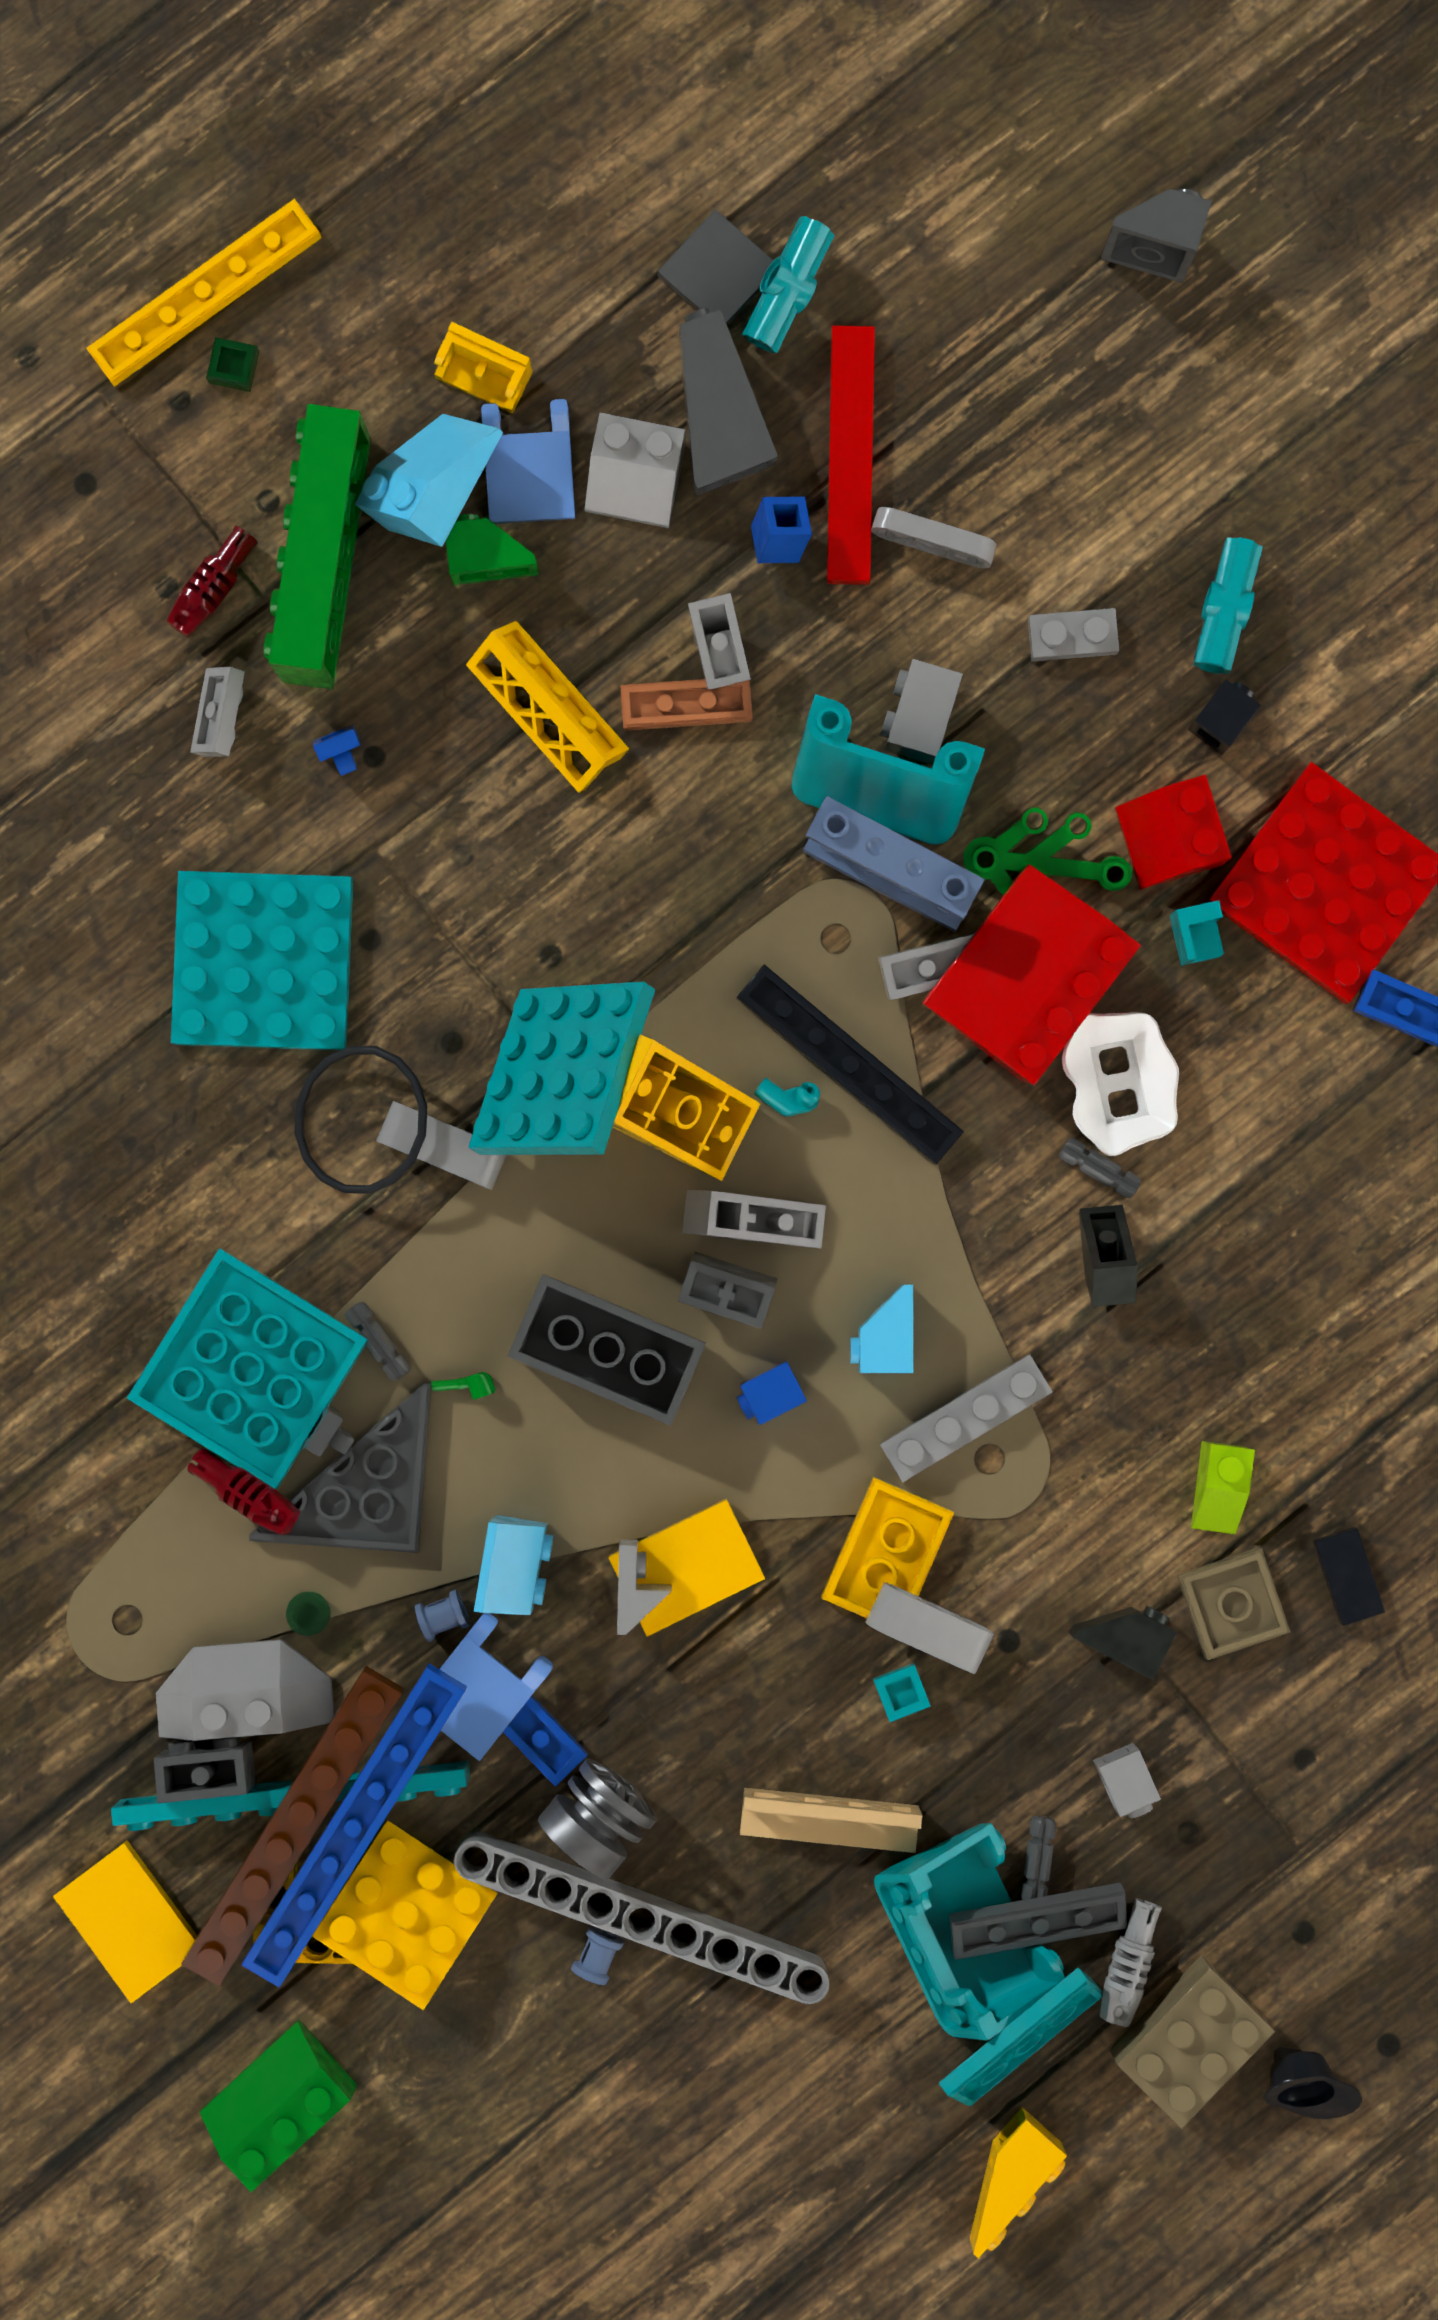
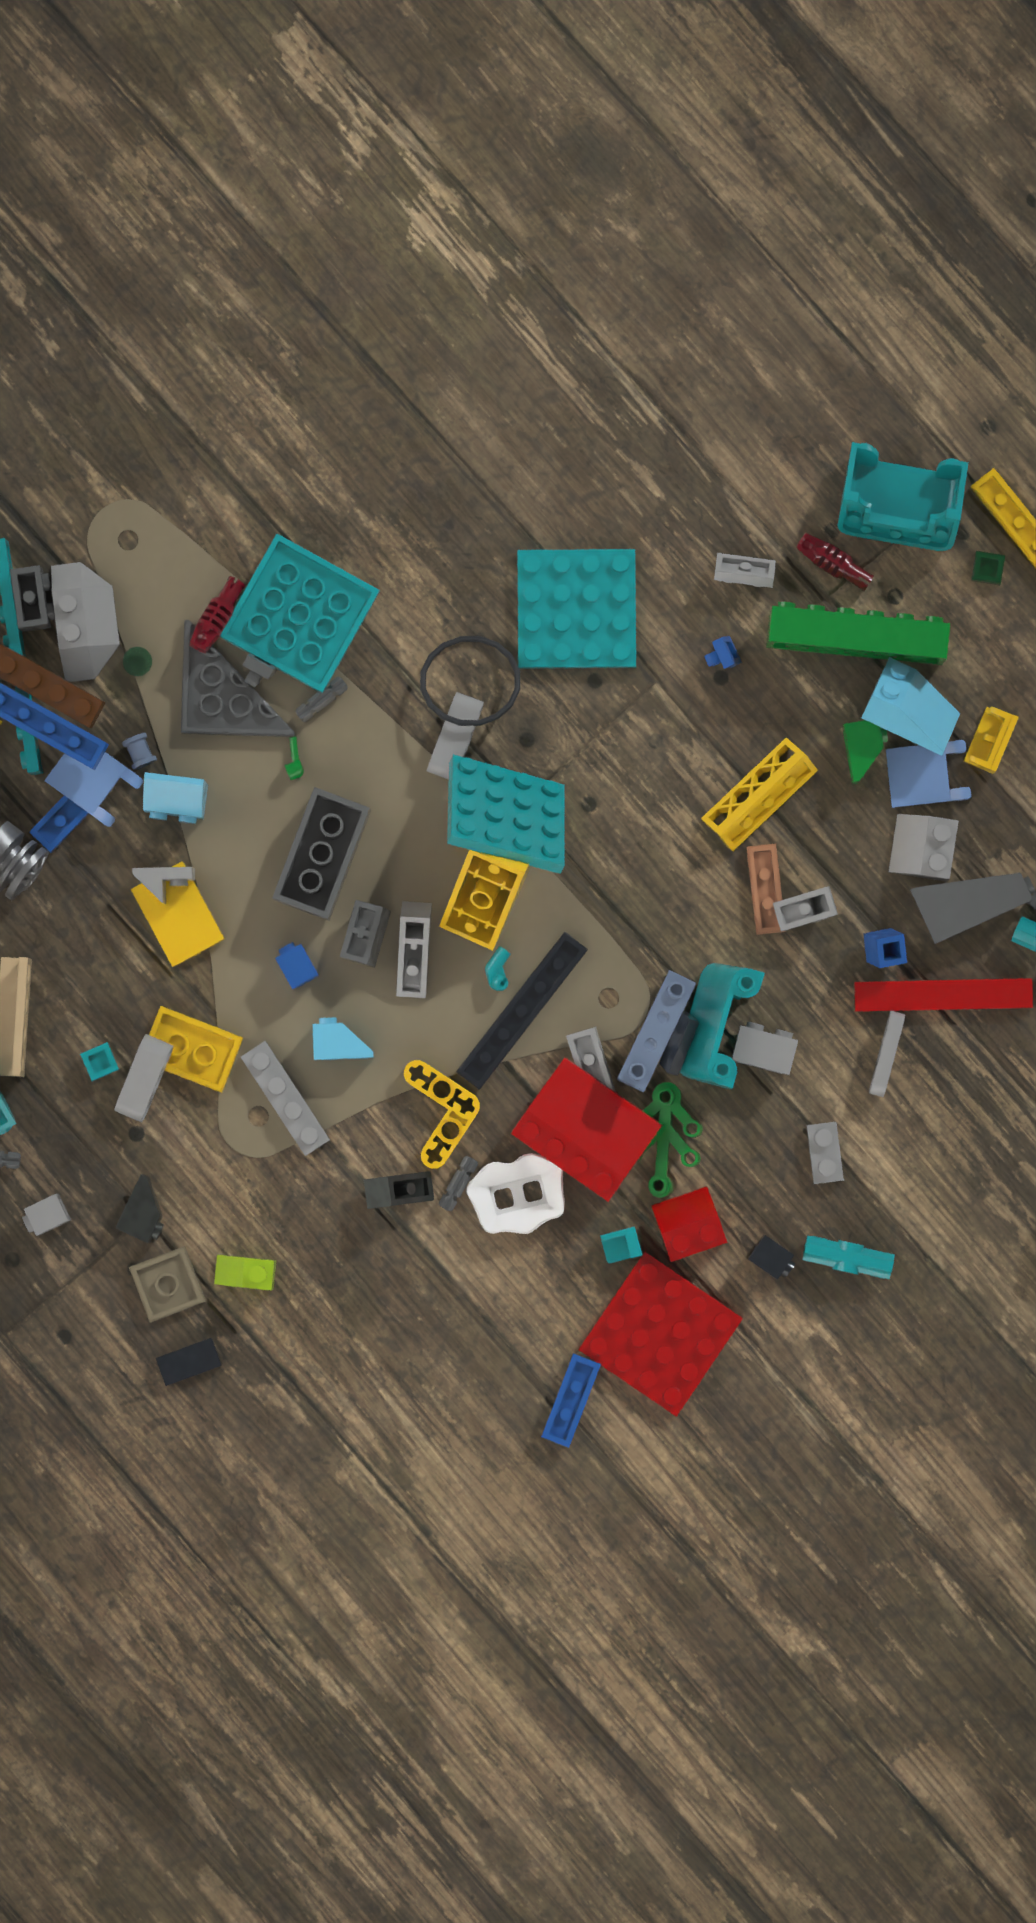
camera: 90 degrees right, 0 degrees up
none -> yellow beam [404,1060,480,1169]
none -> black tile [659,1011,699,1076]
none -> teal windscreen [837,442,969,551]

